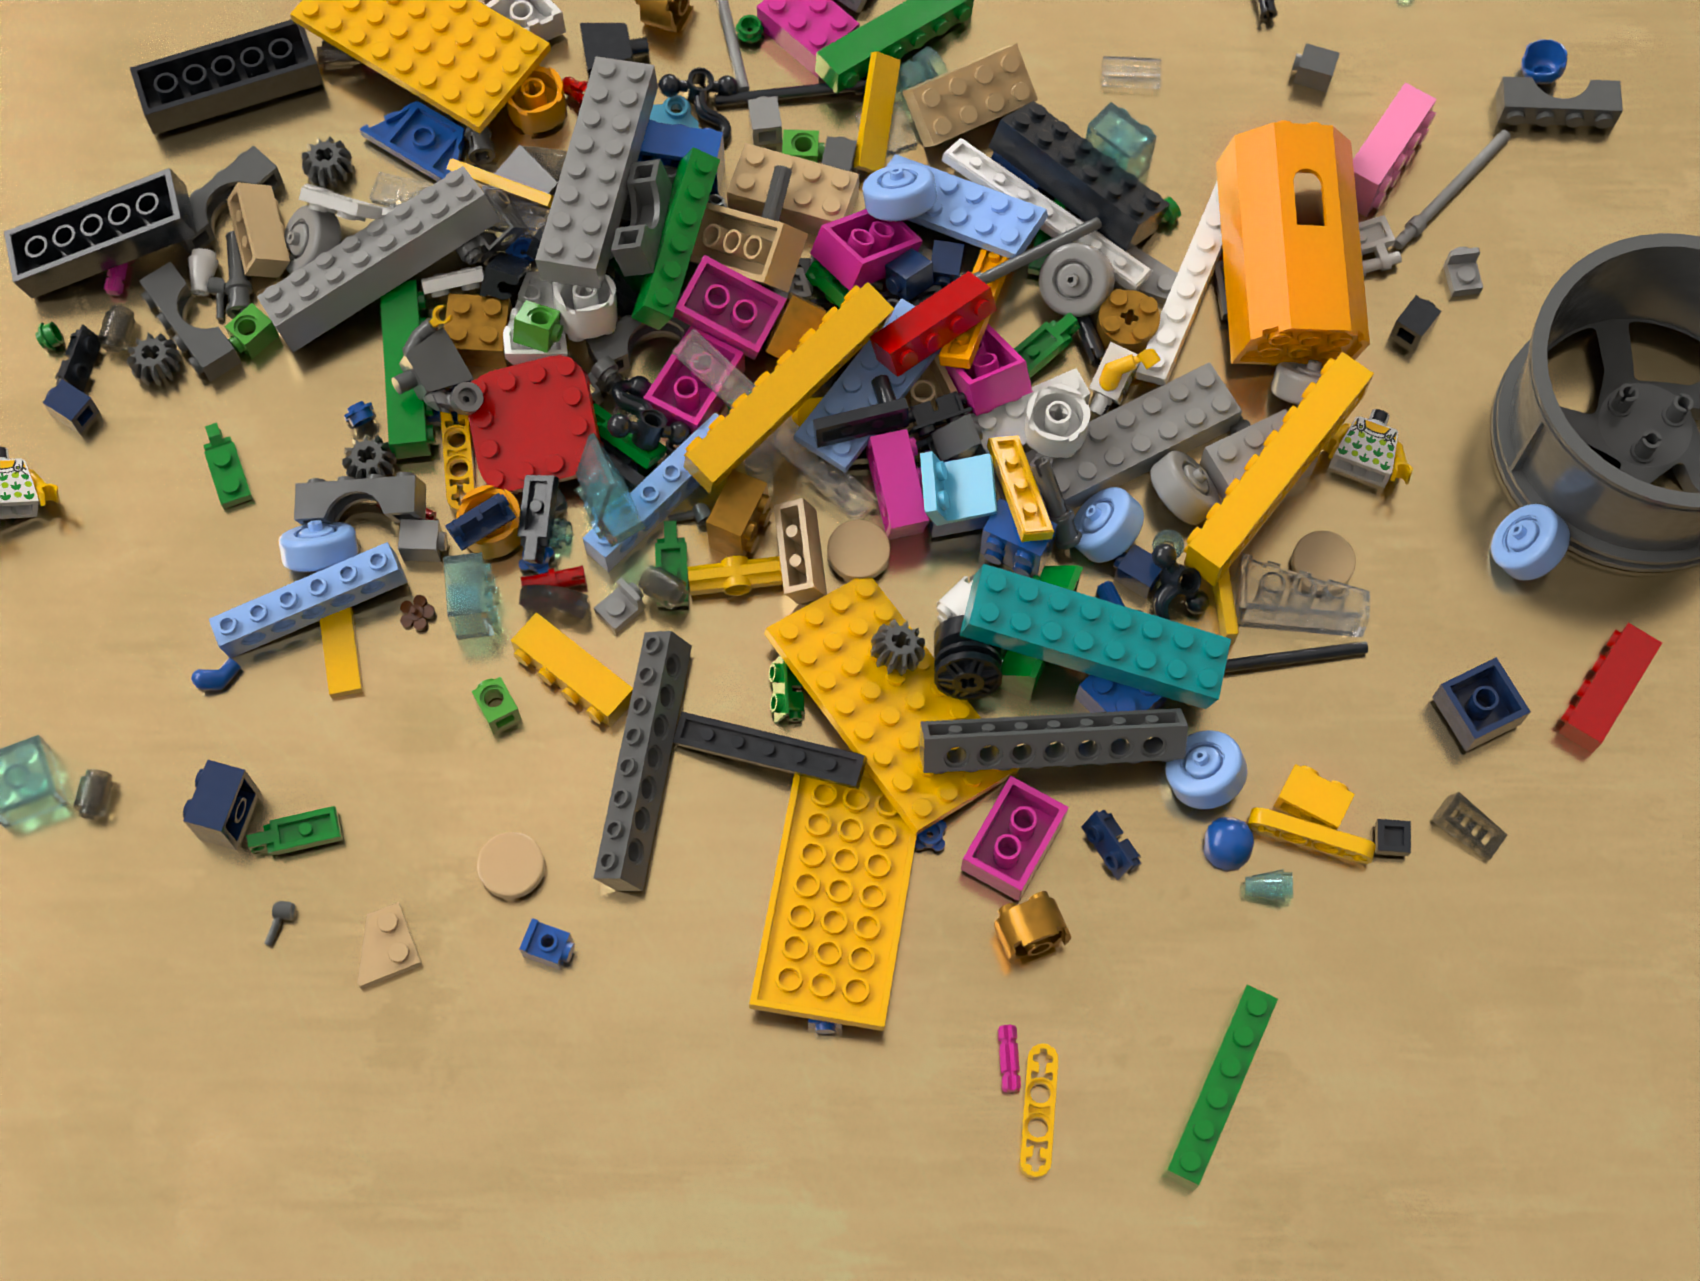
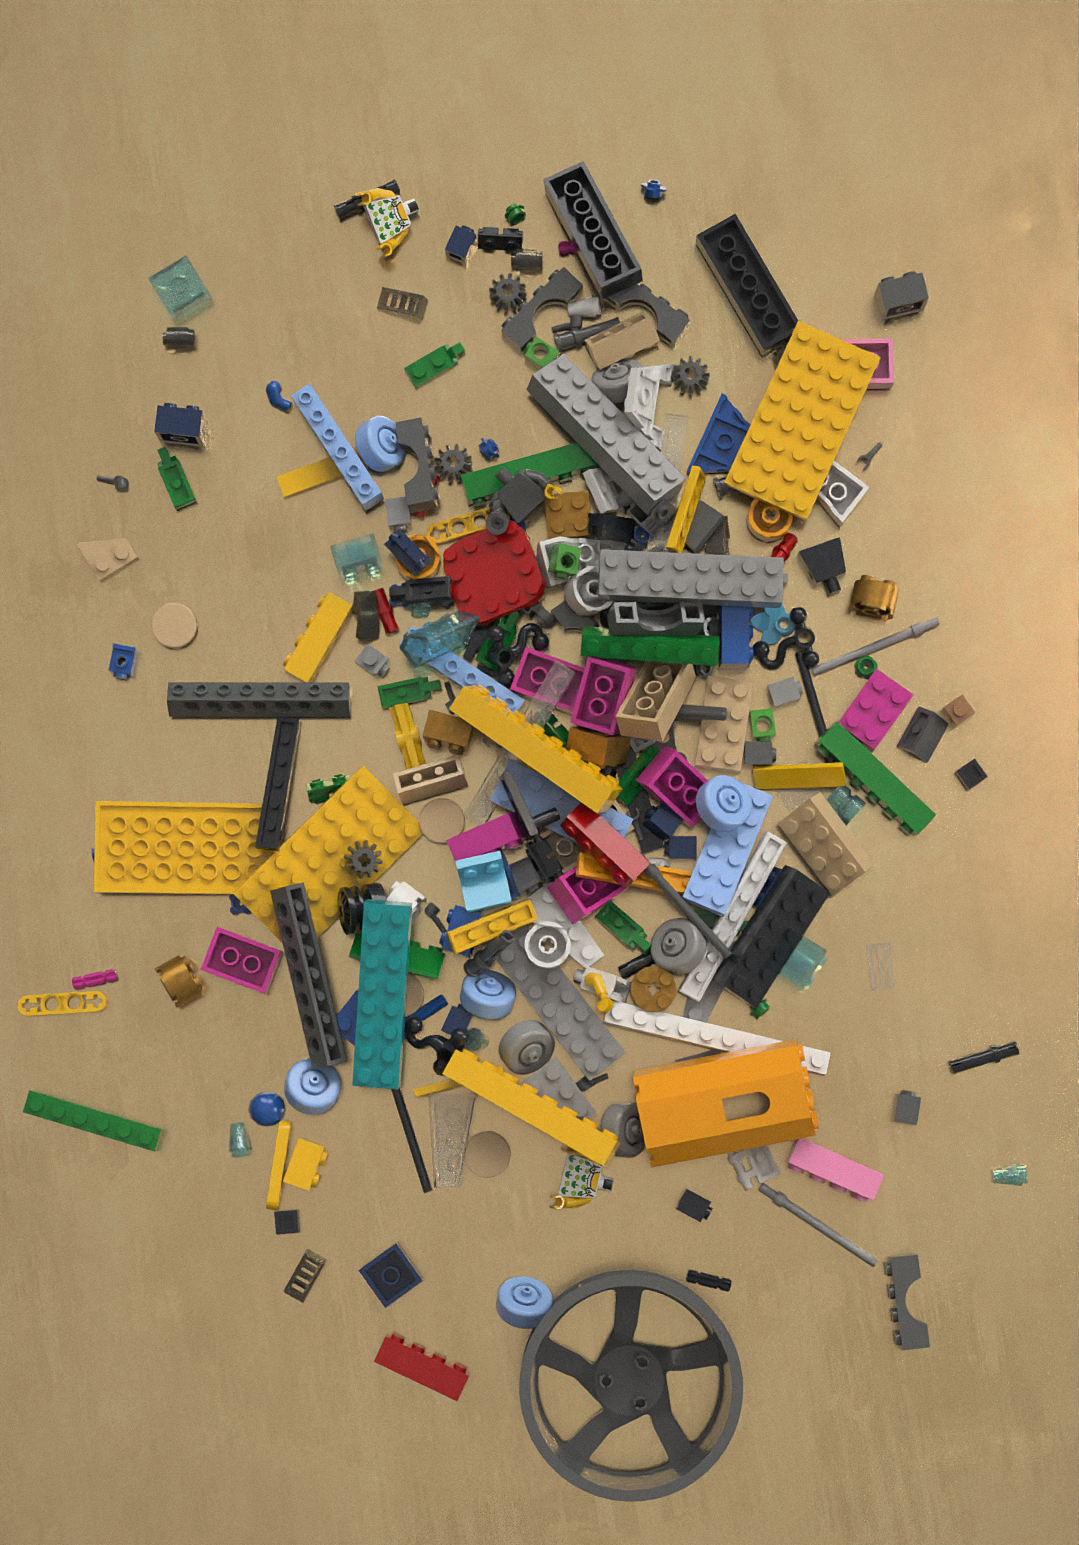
camera: 85 degrees right, 15 degrees up
reddish brown plant [400,595,435,631] -> none
bright green brick [472,676,522,734] -> none
clear smoke brick [638,565,688,609] -> none
dark blue hinge [1081,809,1142,880] -> none
light grey bracket [1443,246,1483,297] -> none
blue hair [1521,39,1568,84] -> none
none -> clear smoke slope [377,287,428,320]
none -> blue plate [641,180,667,198]
none -> black axle [686,1270,732,1292]

